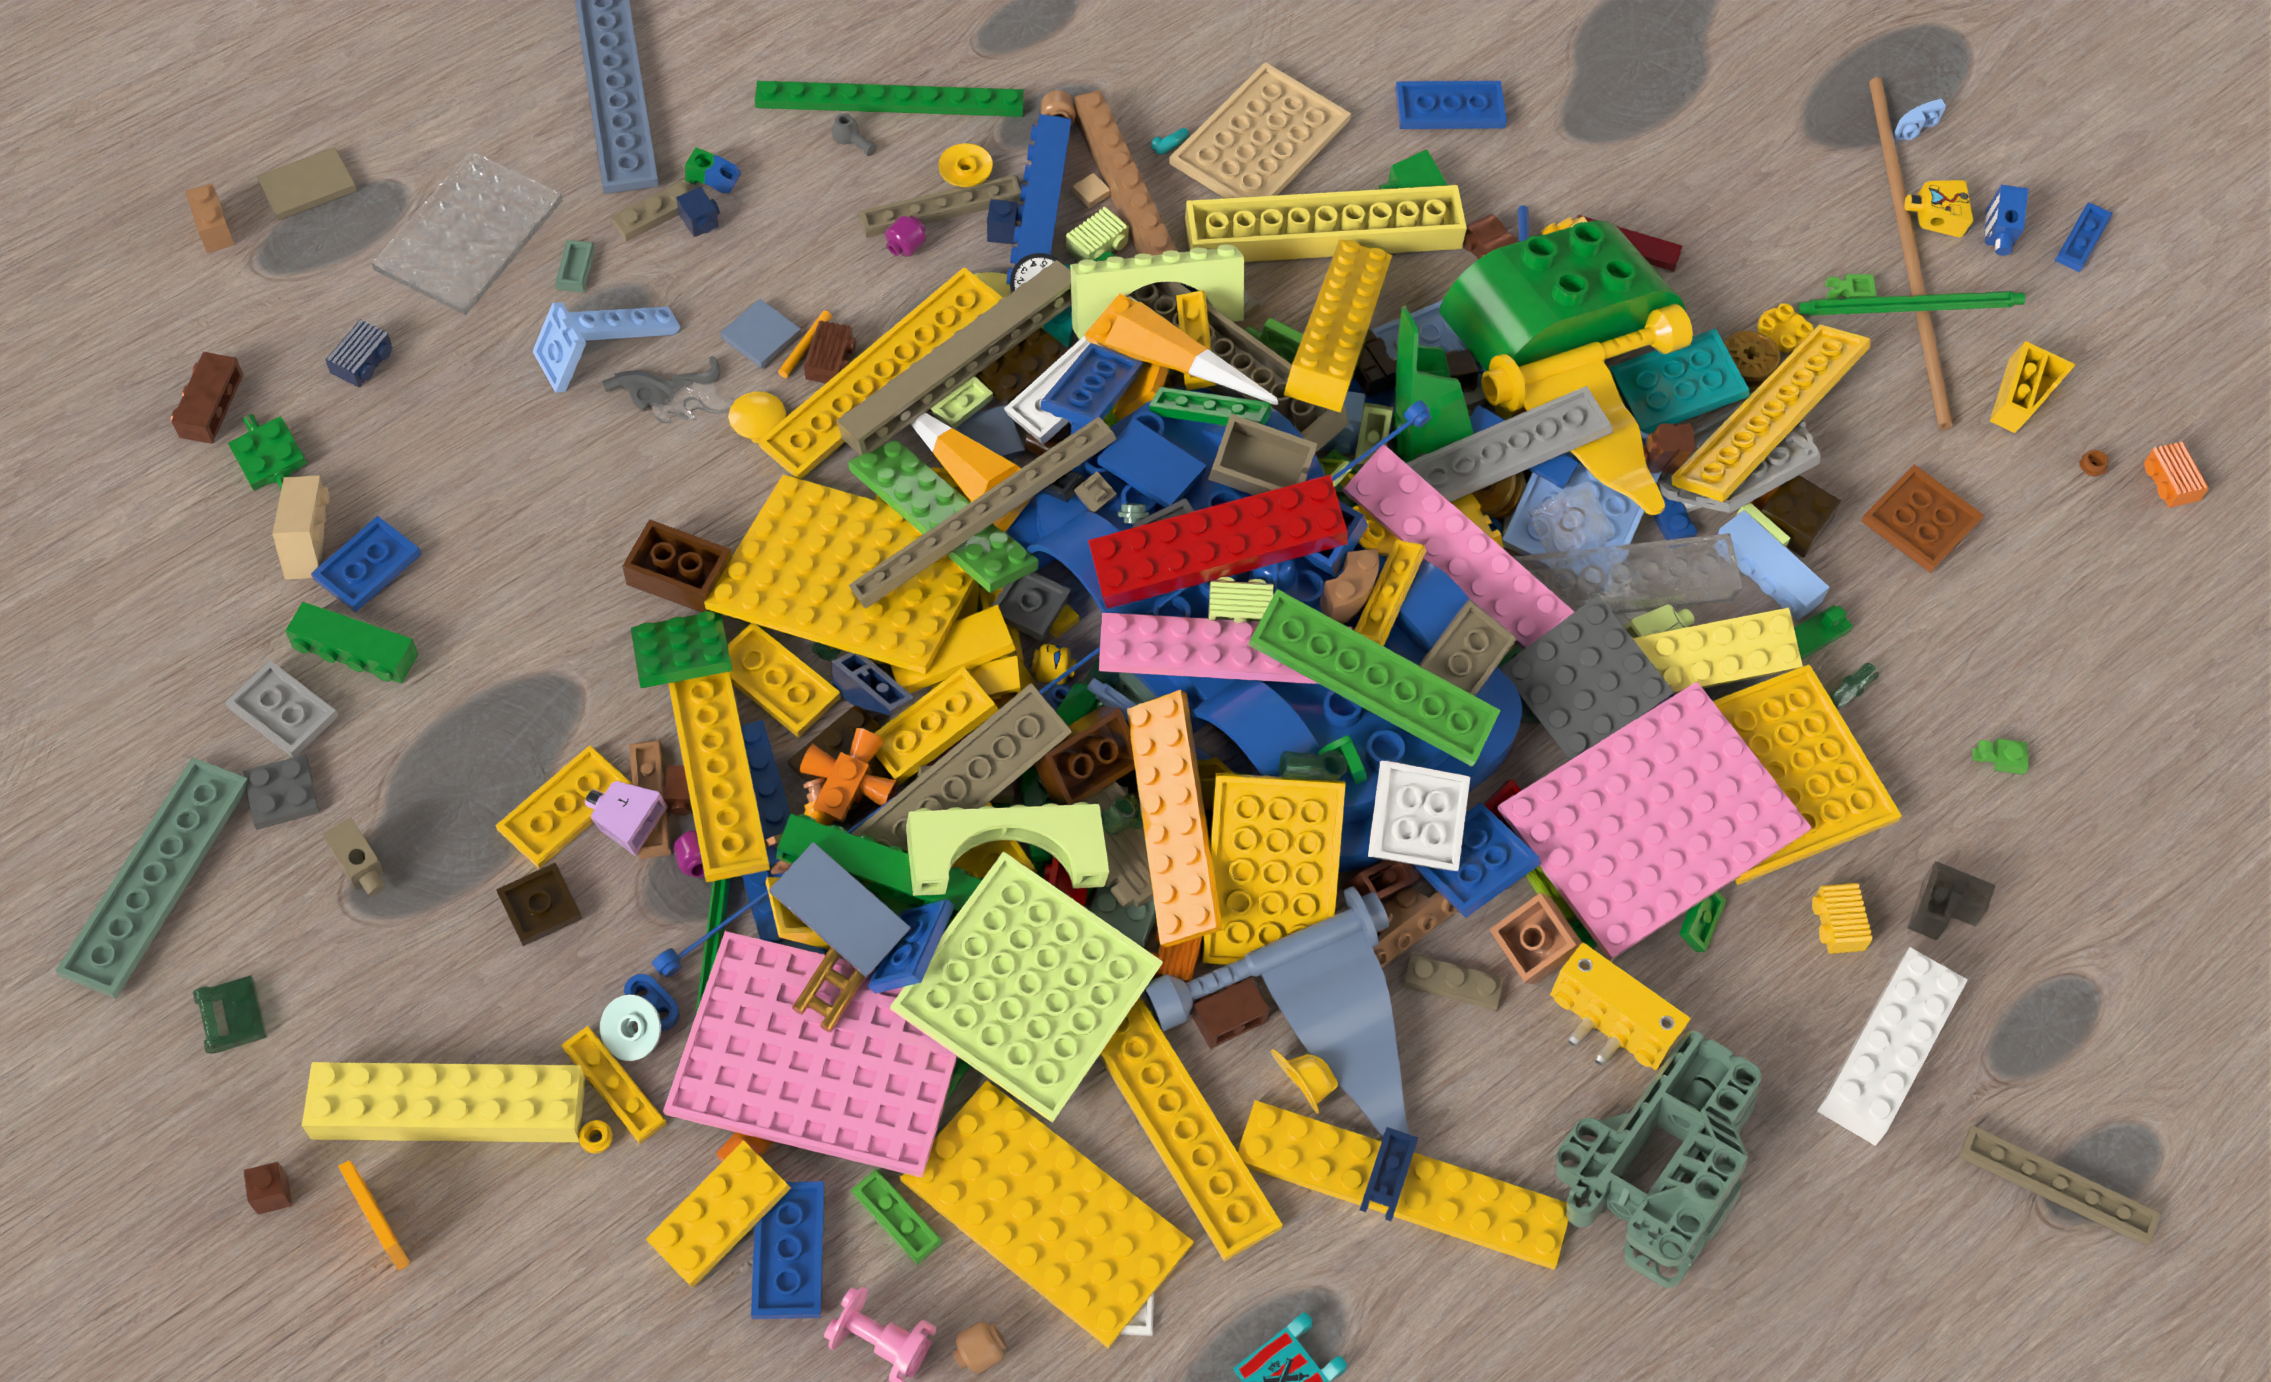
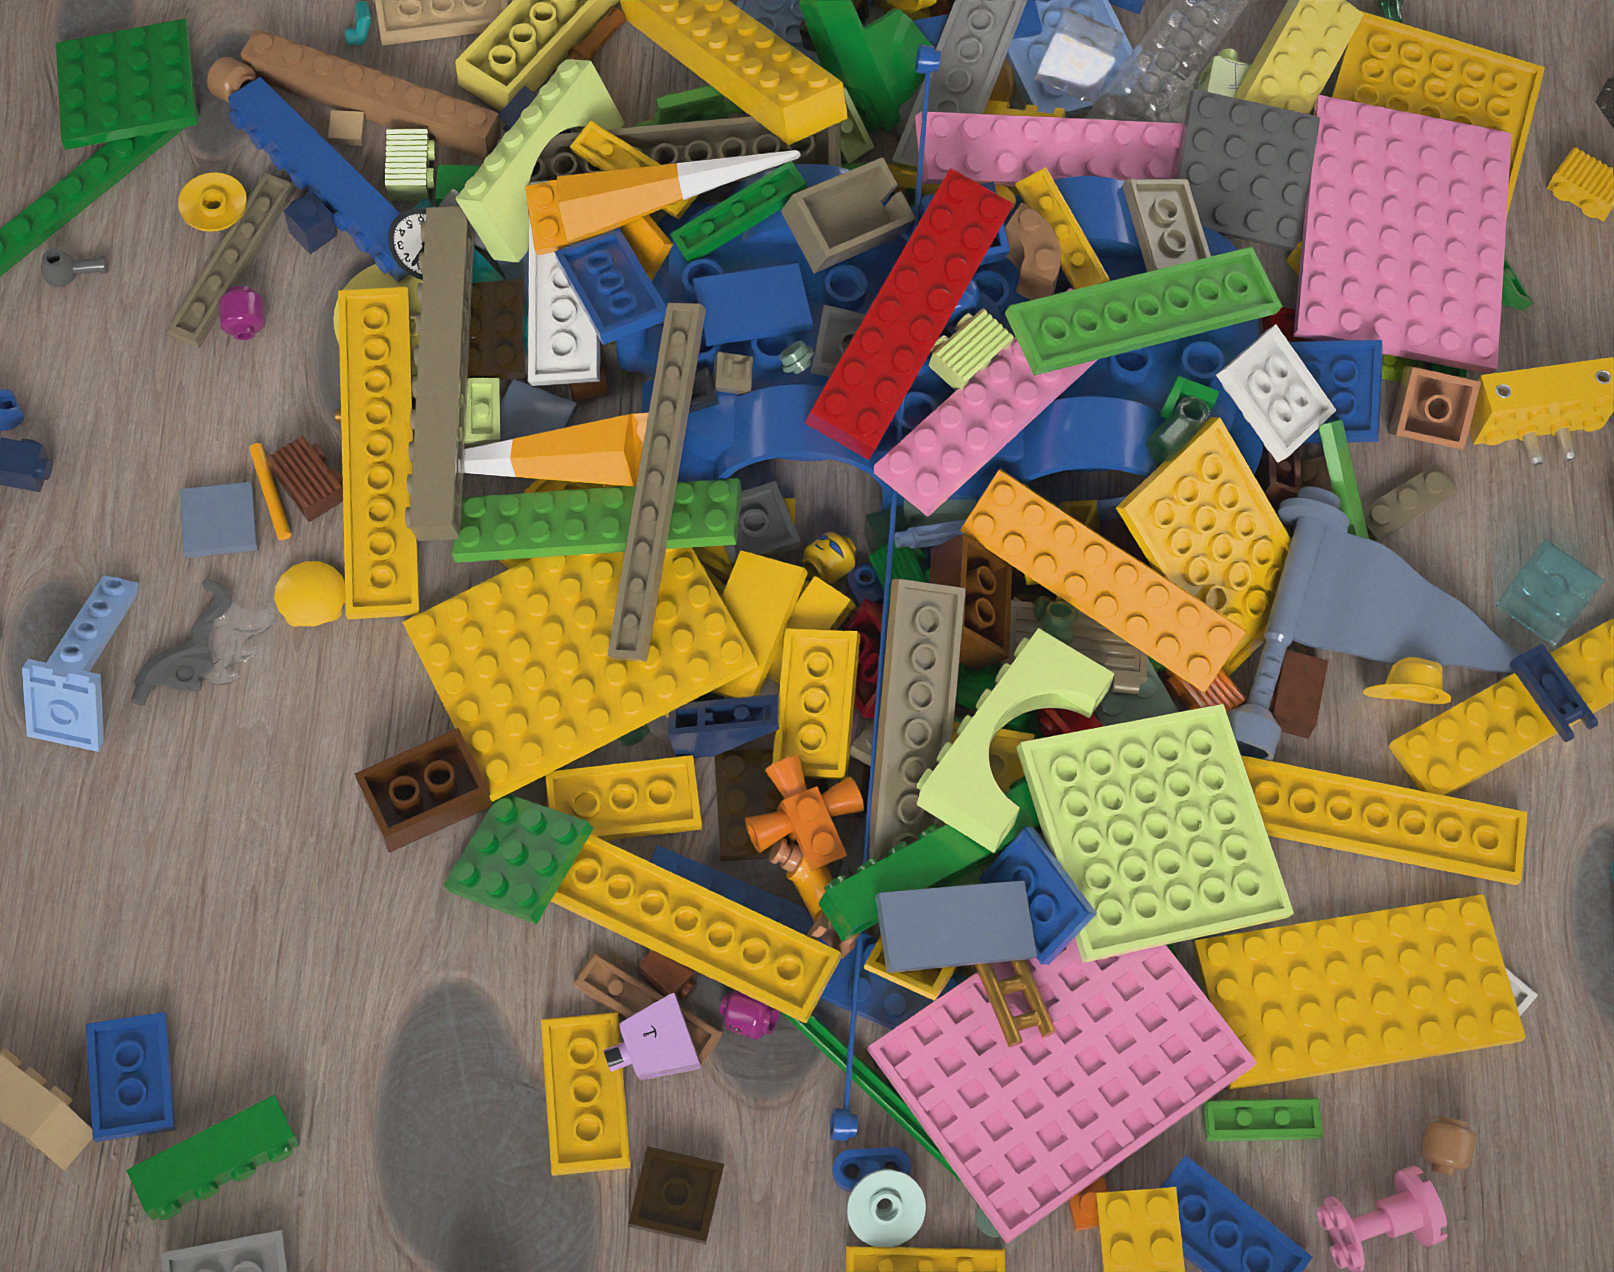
camera: 50 degrees left, 5 degrees up
none -> green plate [56,18,198,150]
none -> dark orange pin [553,7,626,75]
none -> bright green tile [1319,420,1369,539]
none -> clear light blue brick [1496,539,1605,647]

